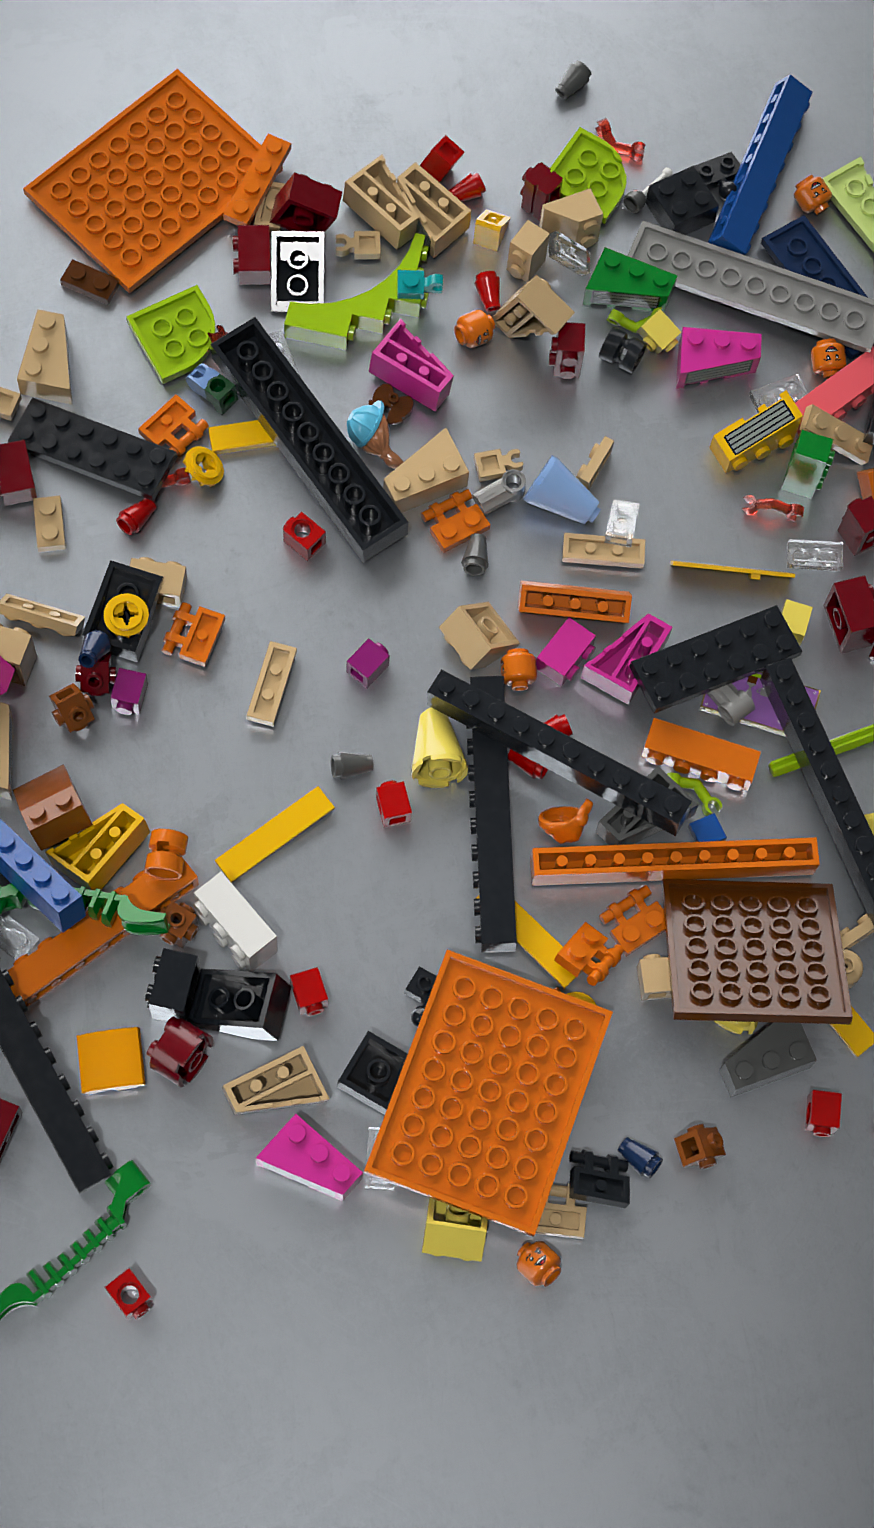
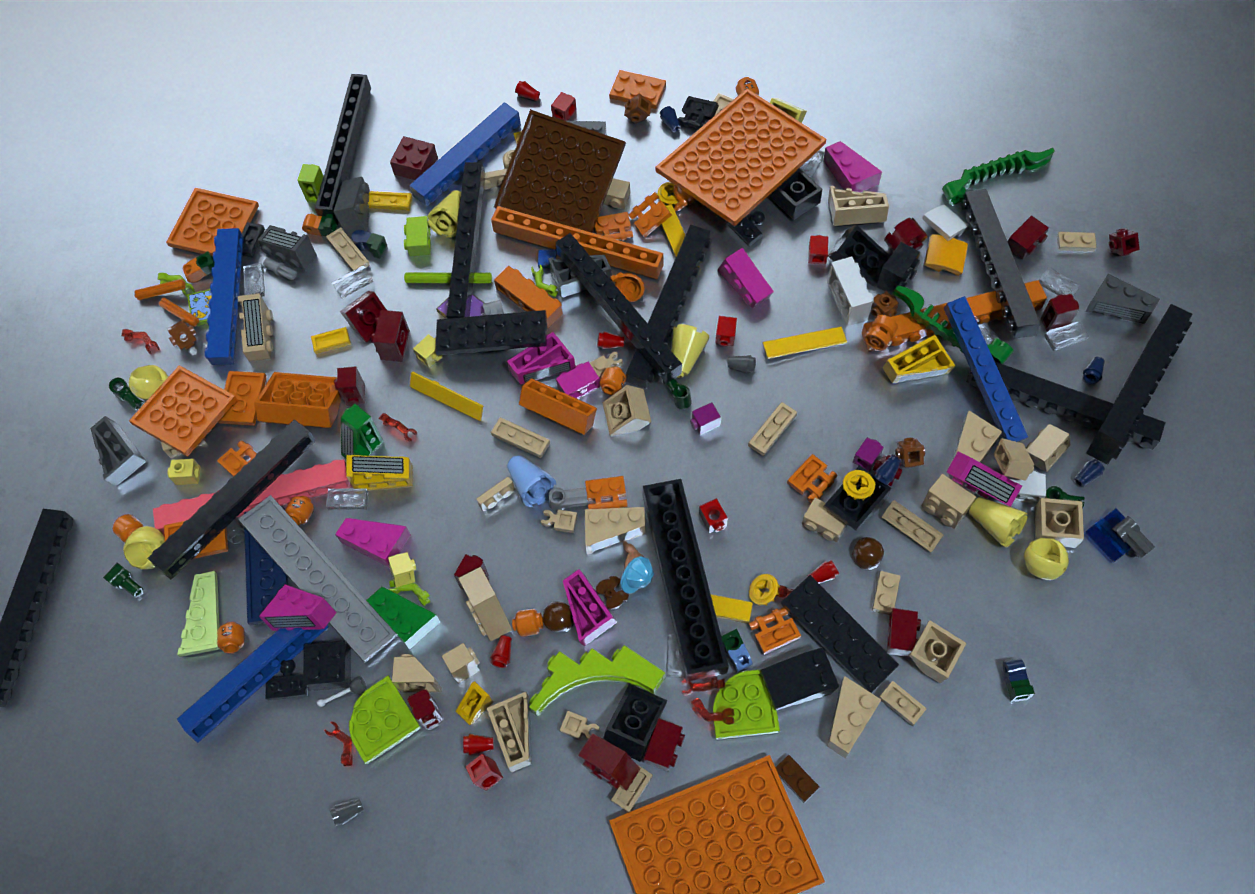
camera: 145 degrees left, 5 degrees down
dark orange slope [13,764,93,851] -> none
red brick [105,1268,153,1320] -> none
orange plate [223,134,291,226] -> none
tan wedge [342,155,419,249] -> none
teal plate [397,270,443,299] -> none
dark grey cone [461,533,488,576] -> none
clear plate [548,230,590,277] -> none
black wheel [599,327,647,374] -> none
clear plate [604,499,639,547] -> none
clear plate [787,539,843,571] -> none
tan plate [799,404,873,465] -> none
none -> dark pink wedge [259,585,337,631]
none -> reddish brown hair [542,601,574,633]
none -> tan plate [590,352,623,378]
none -> orange plate [609,69,666,109]
none -> dark green pin [663,379,692,409]
none -> clear red arm [691,698,735,725]
none -> dark pink wedge [717,248,774,308]
none -> black slope [760,648,839,710]
none -> reddish brown hair [852,537,884,570]
none -> white slope [922,205,970,241]

